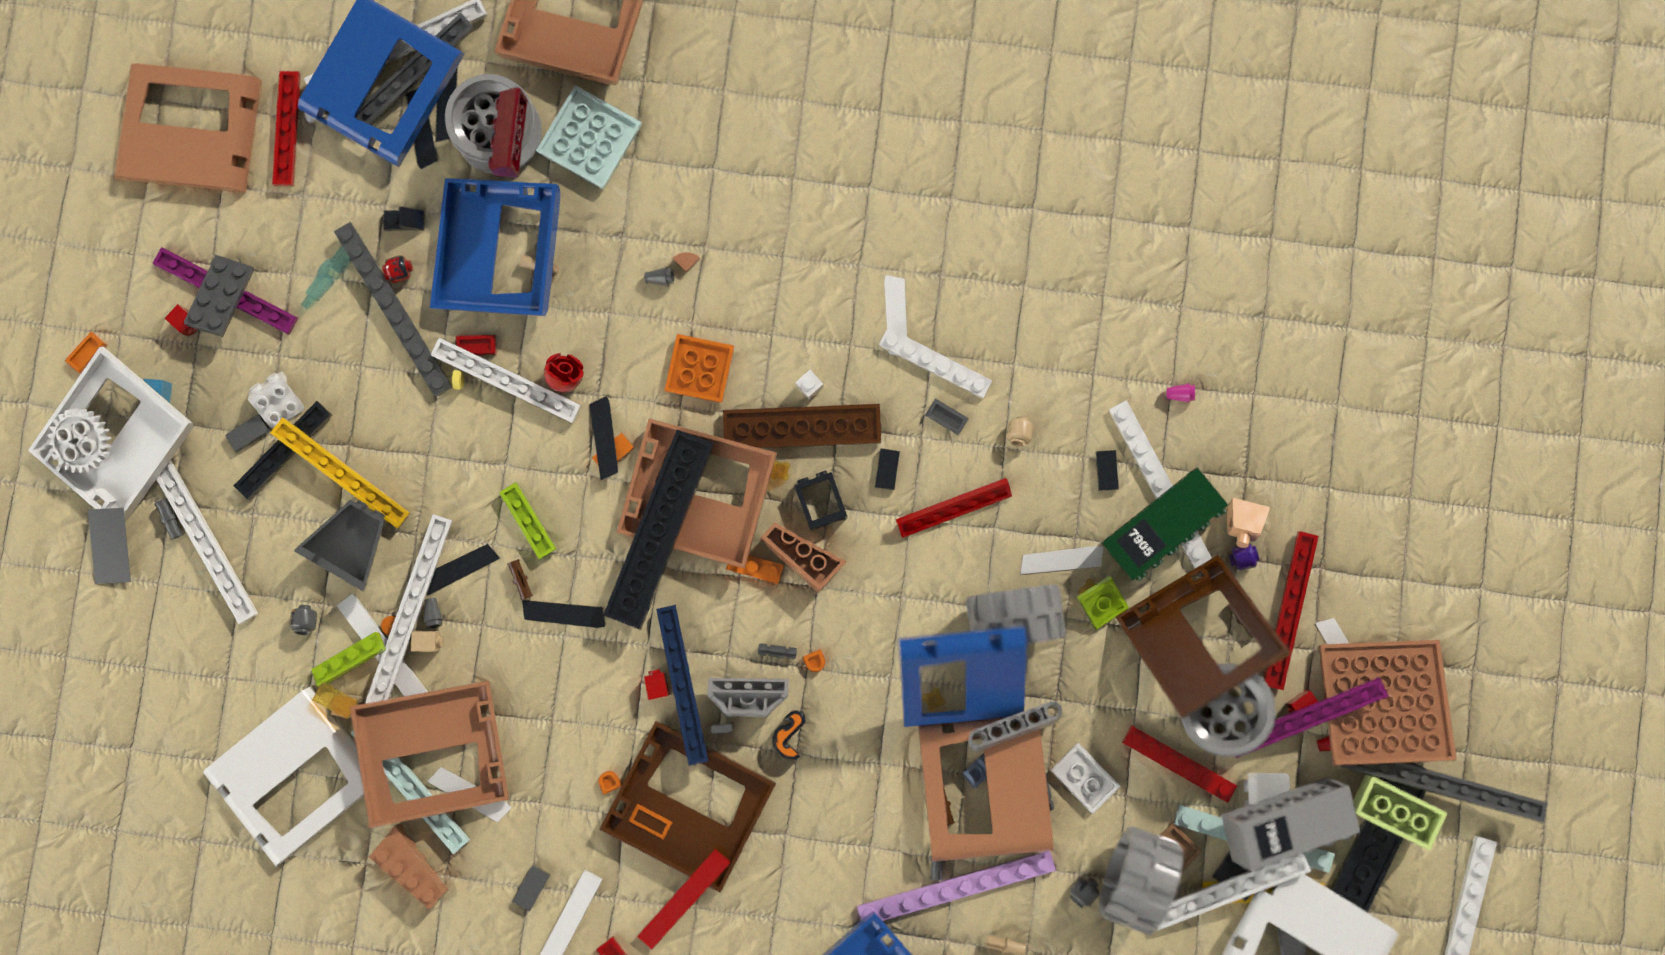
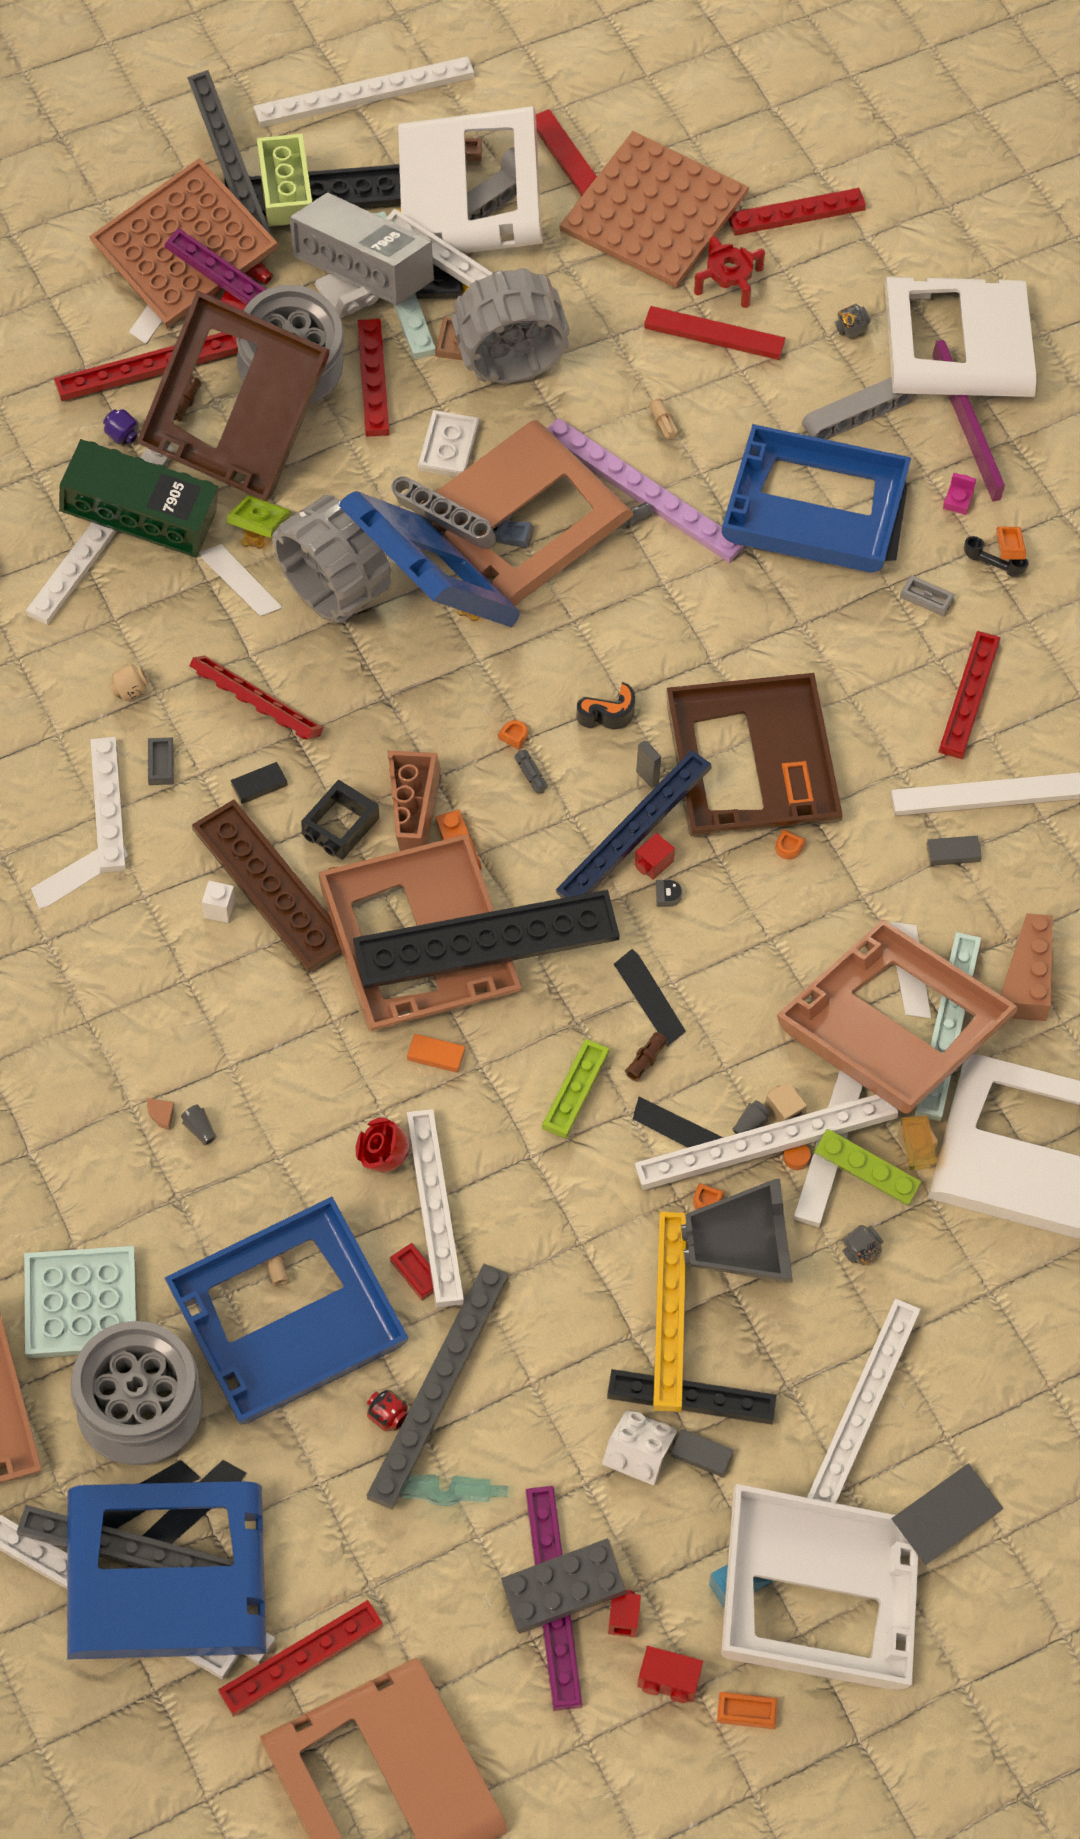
camera: 130 degrees left, 25 degrees down
white gear [47,408,111,473] -> none
dark grey pin [155,499,183,540] -> none
black slope [383,207,424,231] -> none
light yellow tile [452,370,464,390] -> none
dark red slope [488,87,528,178] -> none
black sticker [589,396,618,480] -> none
red tile [637,849,730,950] -> none
orange plate [664,334,735,403] -> none
light grey wedge [707,678,789,717] -> none
dark grey head [1070,877,1100,908] -> none
black tile [1095,450,1119,491] -> none
light nougat torso [1227,498,1270,548] -> none
none -> red brick [637,1645,703,1703]
none -> tile [655,880,682,907]
none -> orange tile [693,1183,724,1210]

